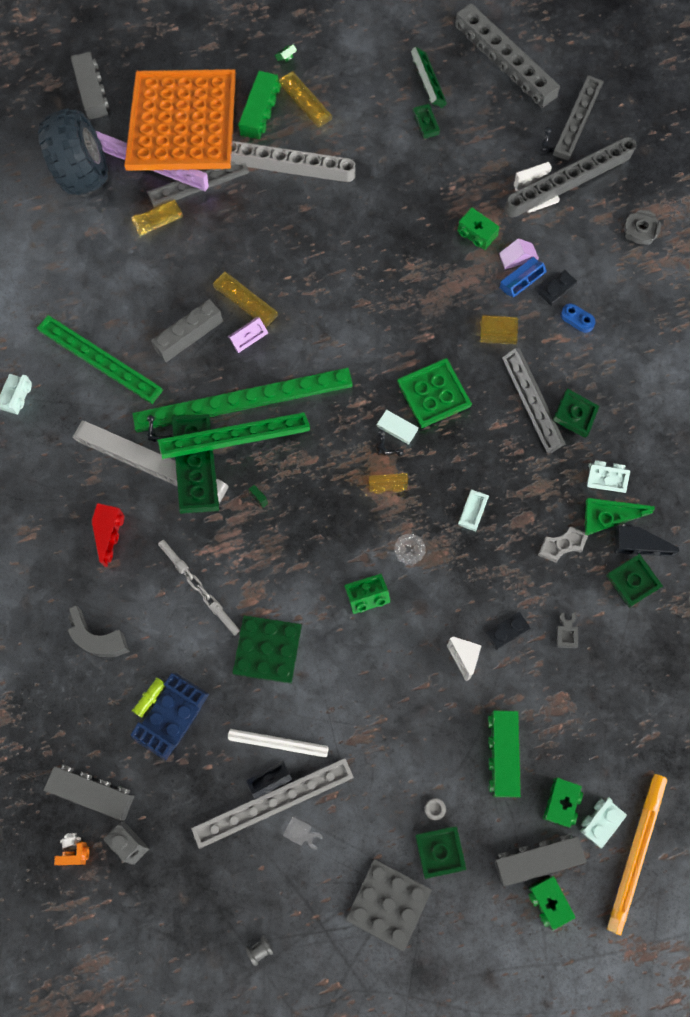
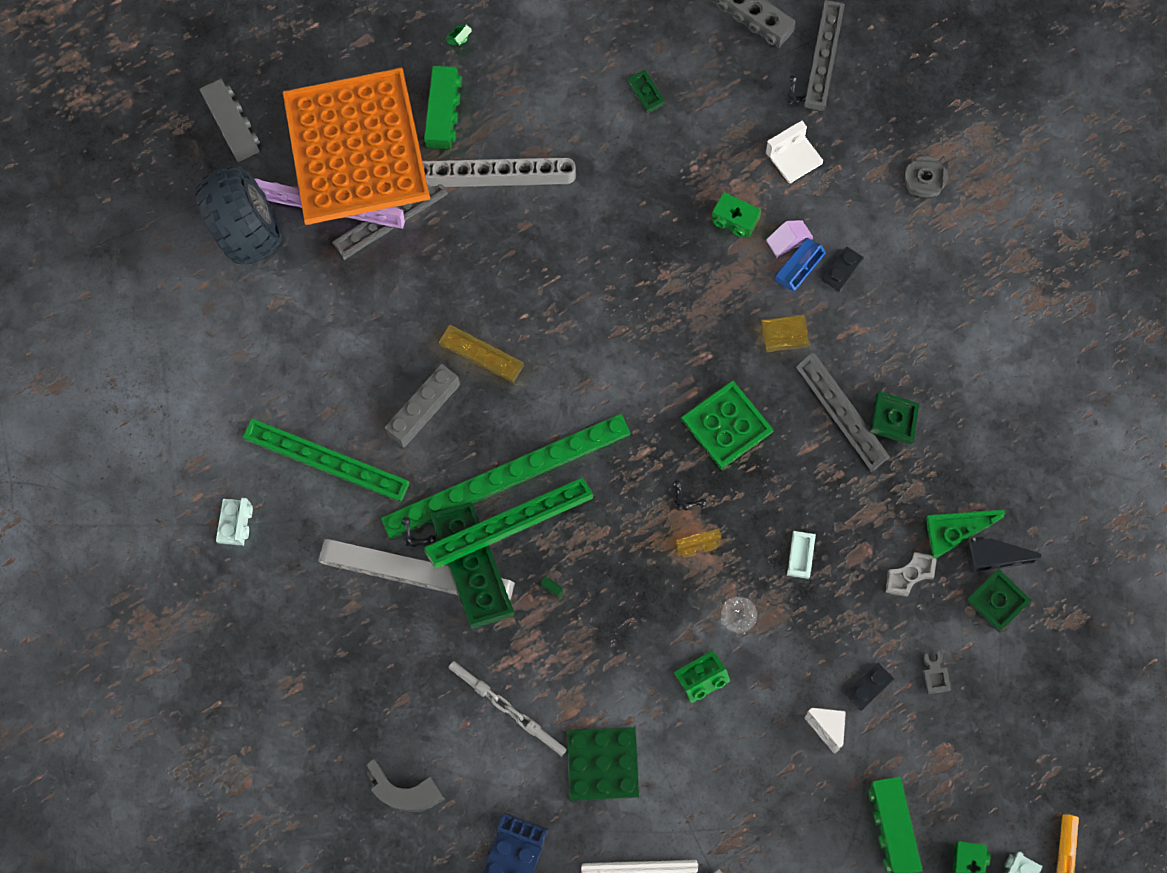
camera: 10 degrees left, 0 degrees up
red slope [92,503,124,567] -> none
clear yellow plate [131,199,183,235] -> none
lime pin [131,677,165,718] -> none
lavender plate [228,317,268,353] -> none
clear yellow plate [279,71,332,128] -> none
light aqua tile [377,410,418,445] -> none
dark green plate [411,47,447,108] -> none
dark grey beam [504,137,637,217] -> none
blue plate [561,304,596,333] -> none
light aqua bracket [587,460,630,493] -> none

